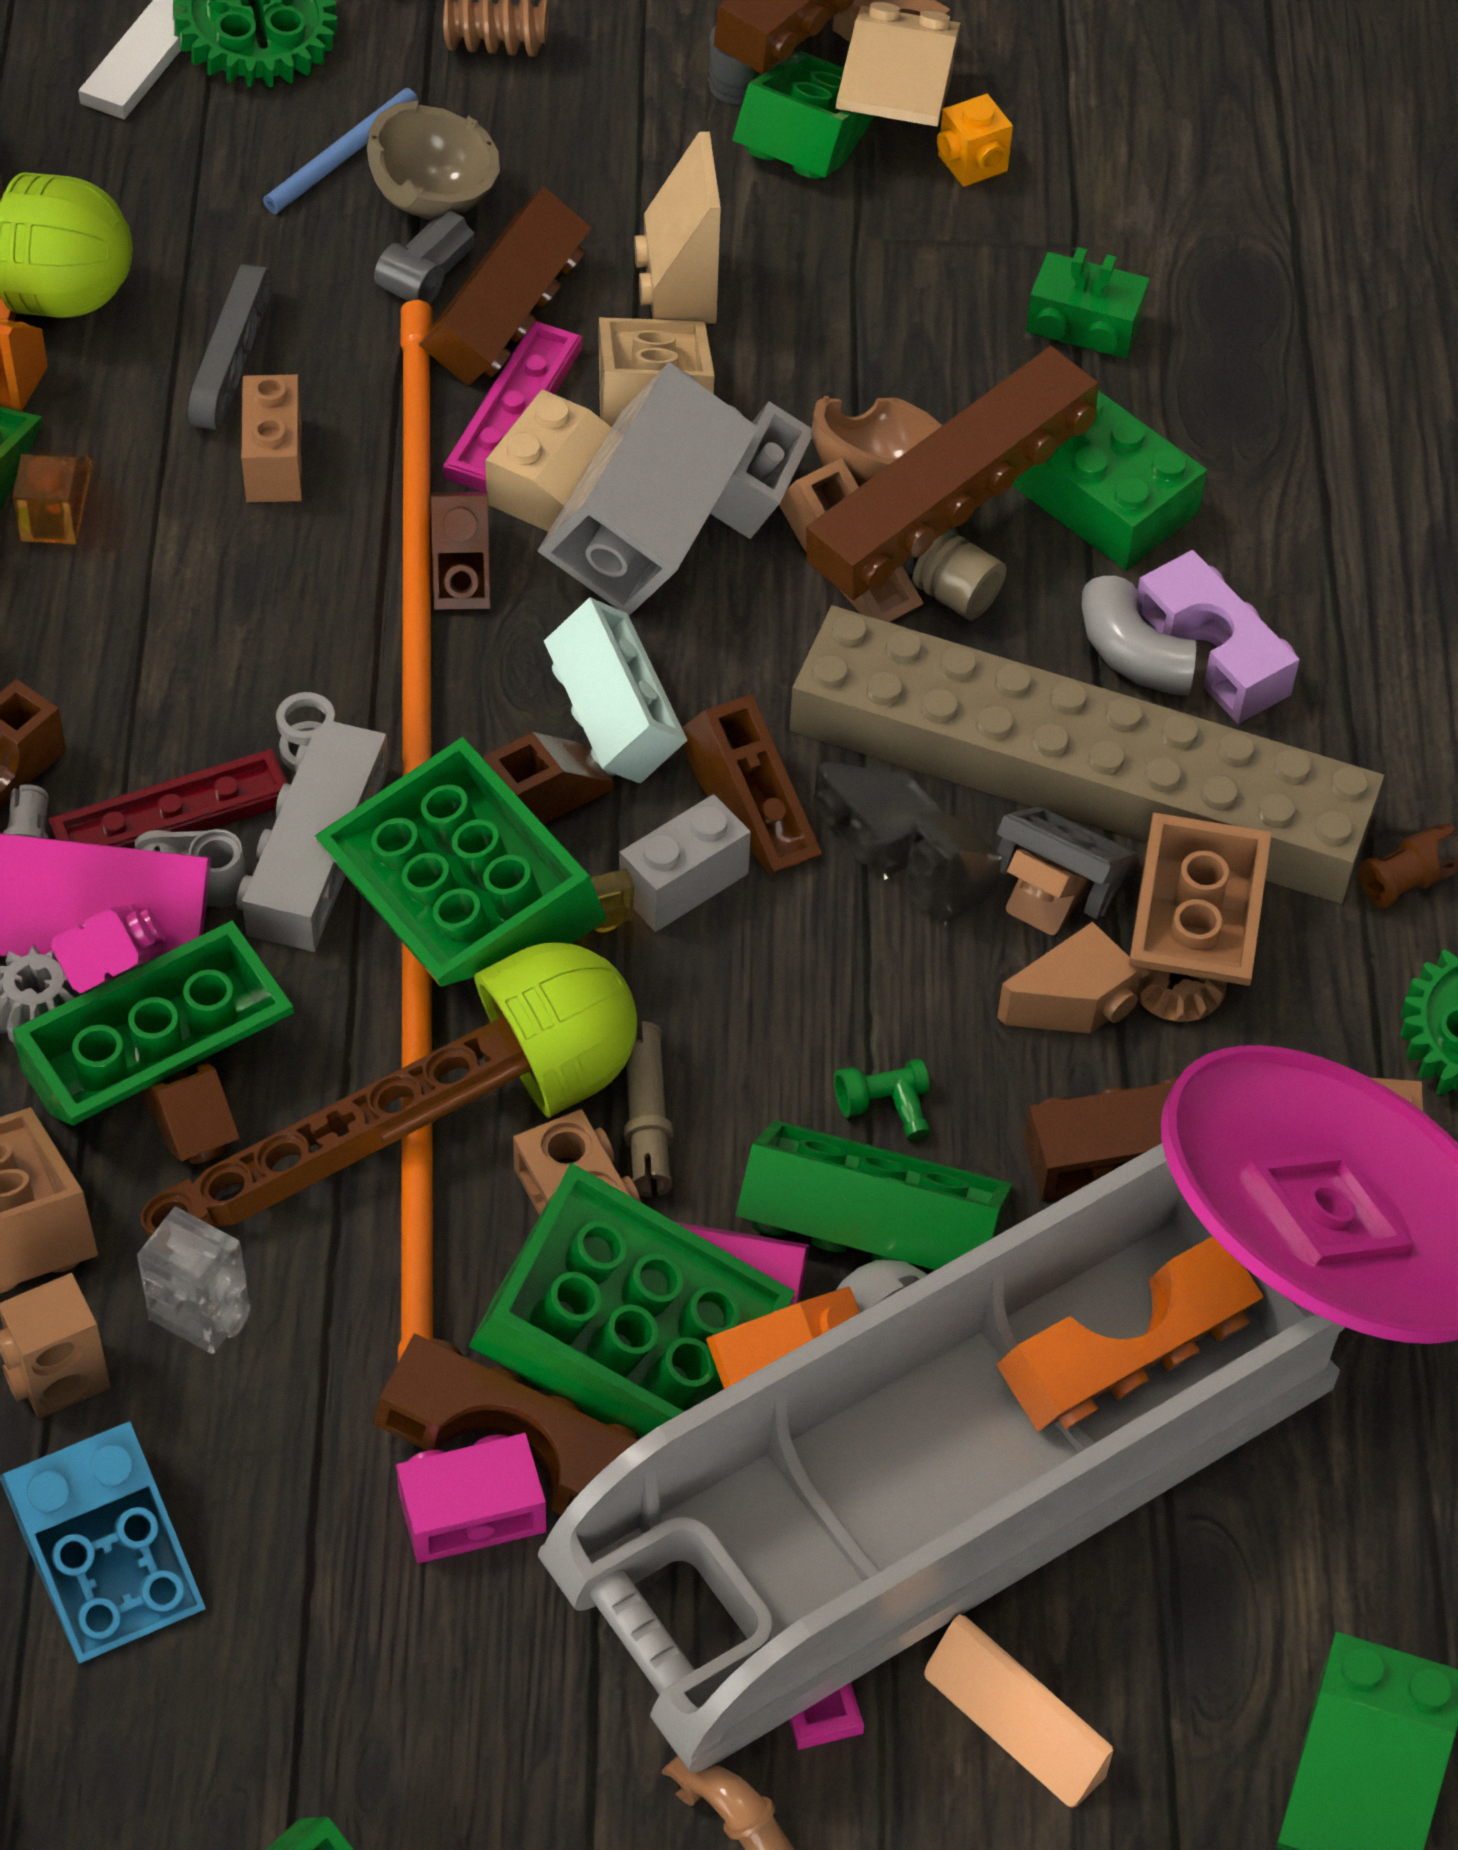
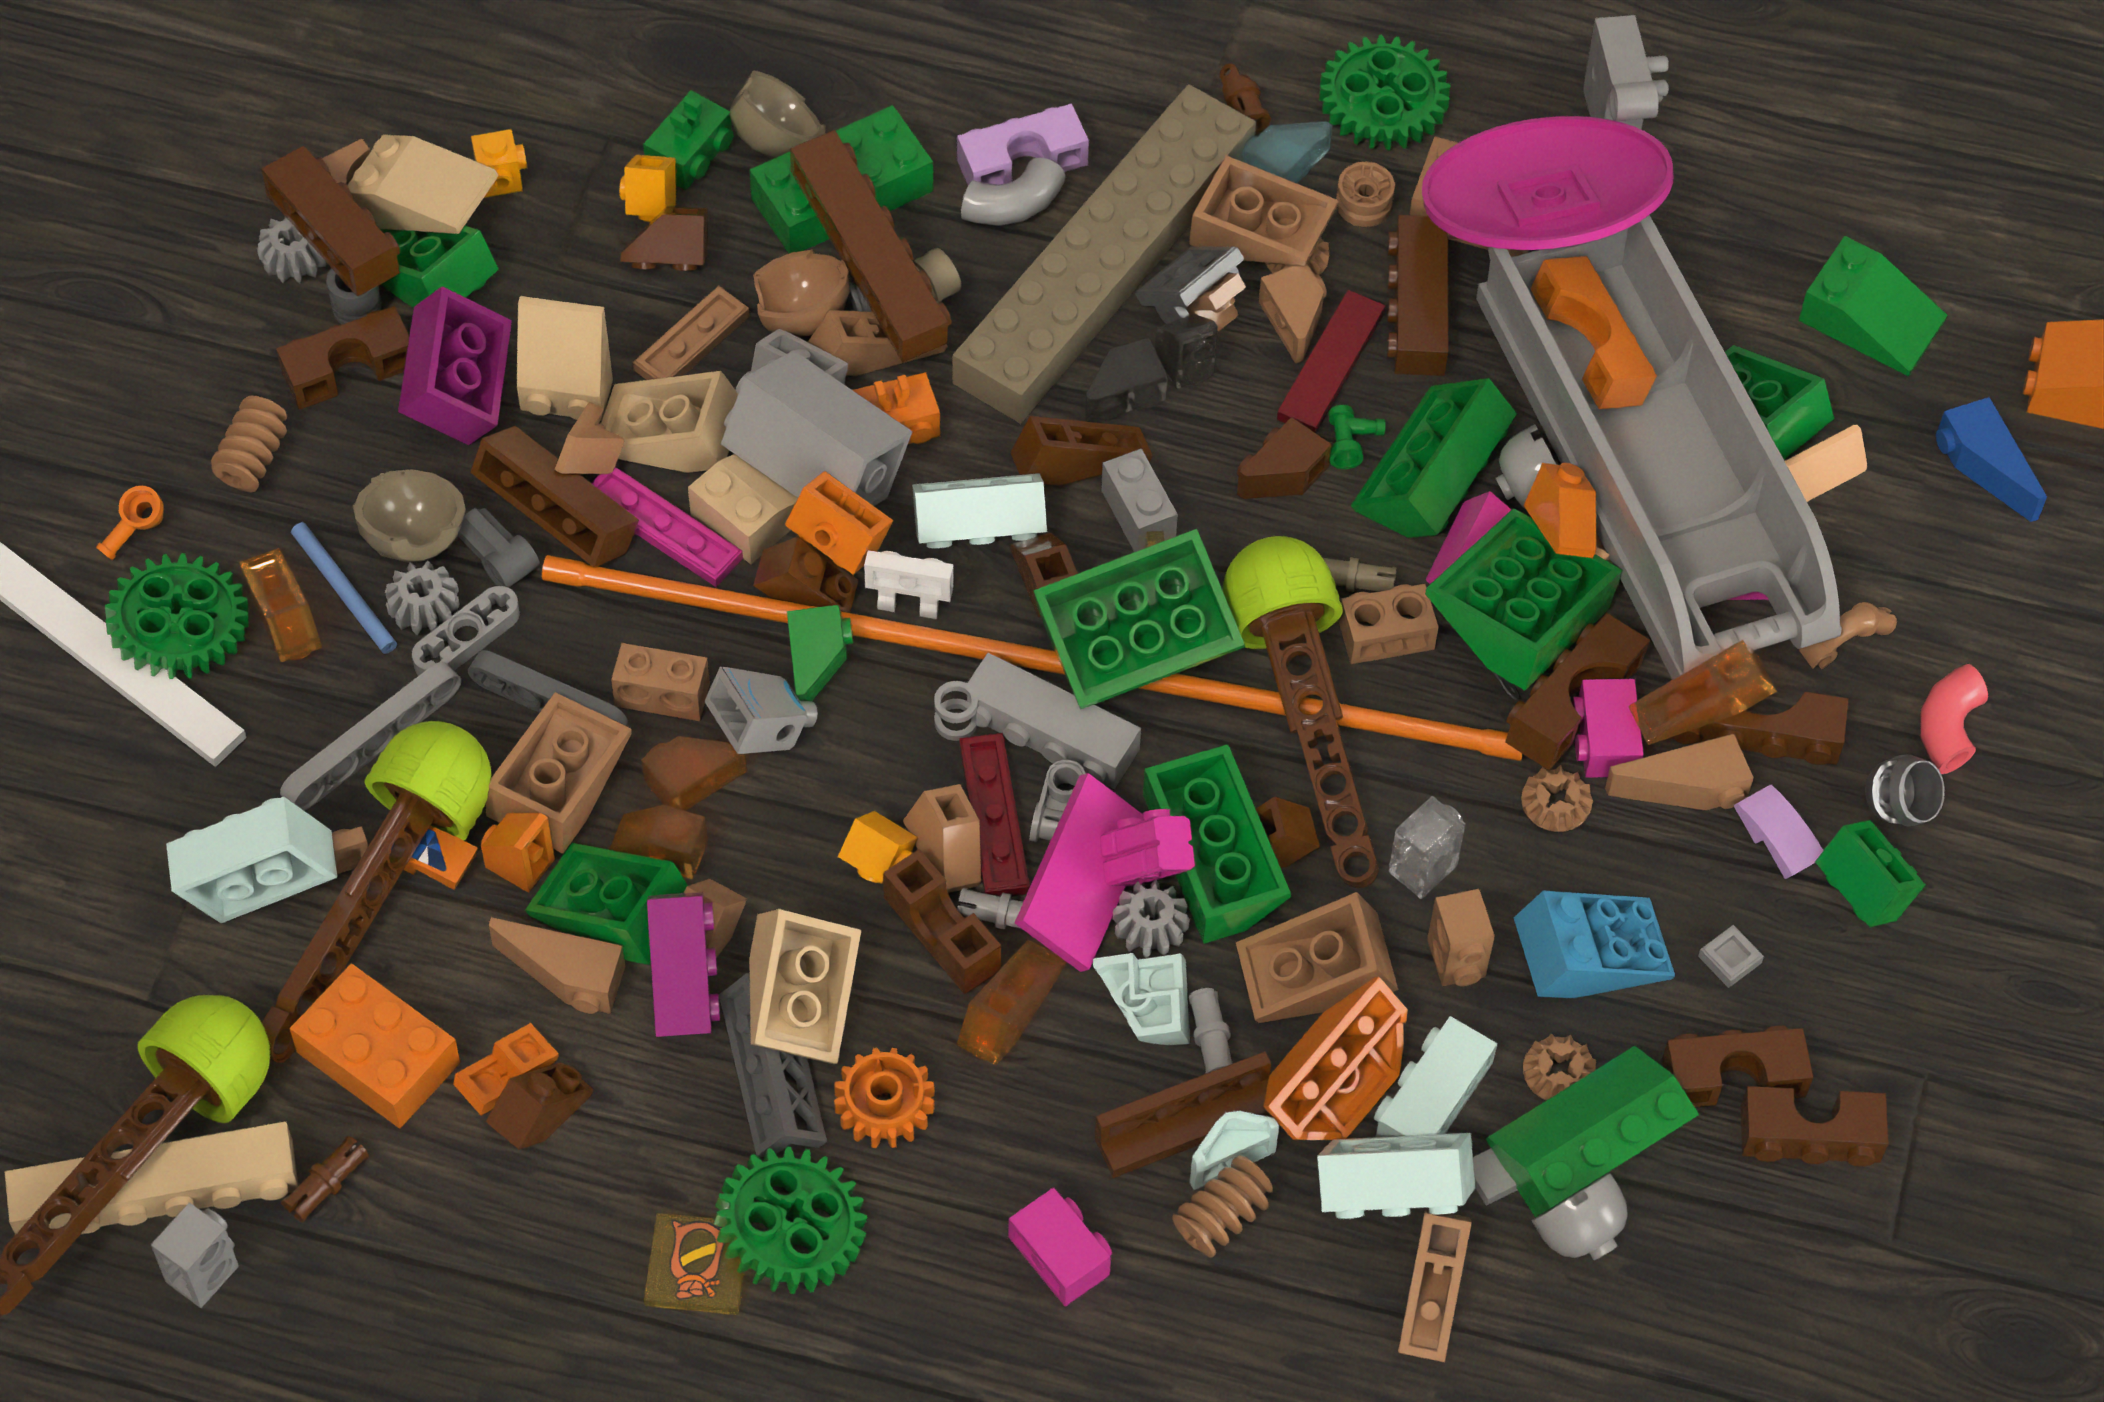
camera: 75 degrees left, 5 degrees up
none -> clear orange slope [238,548,322,662]
none -> reddish brown arch [276,306,410,410]
none -> light grey beam [280,662,461,811]
none -> light grey gear [385,560,460,636]
none -> magenta brick [398,286,512,445]
none -> light grey beam [412,586,520,676]
none -> medium nougat slope [486,692,632,853]
none -> medium nougat slope [555,402,624,474]
none -> light orange brick [619,155,676,221]
none -> reddish brown slope [621,206,708,271]
none -> medium nougat tile [633,286,750,380]
none -> clear orange slope [642,736,747,818]
none -> light grey torso [704,667,818,754]
none -> dark tan cylinder [730,71,826,158]
none -> orange brick [785,471,894,575]
none -> green slope [787,605,854,701]
none -> light orange brick [838,811,918,884]
none -> orange brick [853,372,940,444]
none -> white plate [864,550,953,619]
none -> medium nougat slope [903,784,981,893]
none -> reddish brown slope [1237,417,1332,499]
none -> clear light blue slope [1242,121,1332,183]
none -> dark red tile [1277,290,1386,433]
none -> medium nougat wheel [1336,162,1395,227]
none -> medium nougat gear [1521,765,1593,832]
none -> medium nougat slope [1605,734,1754,810]
none -> clear orange slope [1628,640,1777,745]
none -> reddish brown arch [1663,677,1849,765]
none -> light grey tile [1698,925,1764,988]
none -> green slope [1725,345,1834,460]
none -> lavender slope [1734,784,1823,879]

